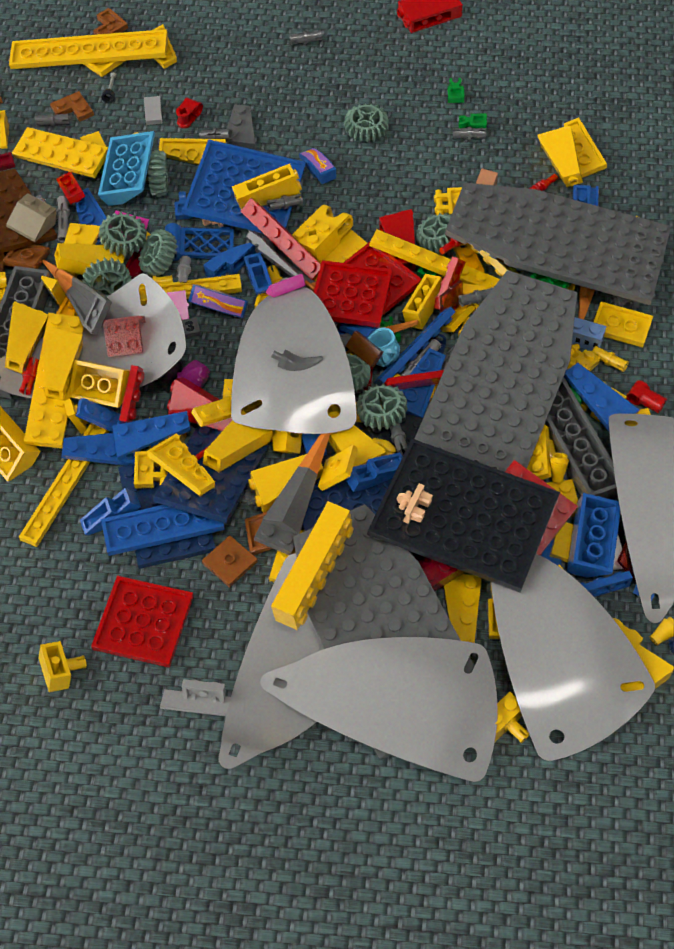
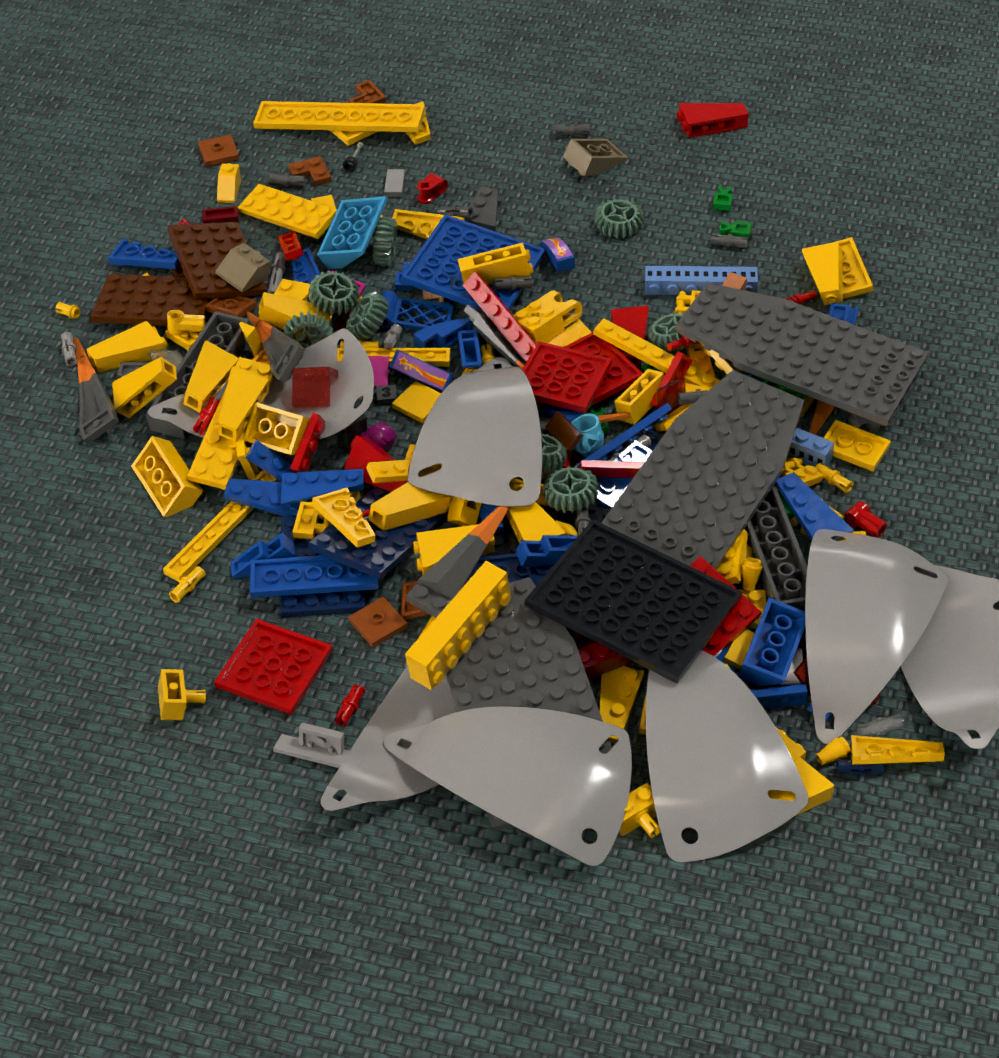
camera: 10 degrees right, 10 degrees down
dark pink slope [266,274,305,298] -> none
dark grey bar [271,350,323,371] -> none
yellow plate [318,445,358,491] -> none
light nougat hips [397,483,433,524] -> none
none -> yellow pin [169,566,206,602]
none -> red pin [334,684,365,727]
none -> yellow tile [392,381,441,424]
none -> dark tan slope [563,139,628,177]
none -> medium blue brick [645,266,758,295]

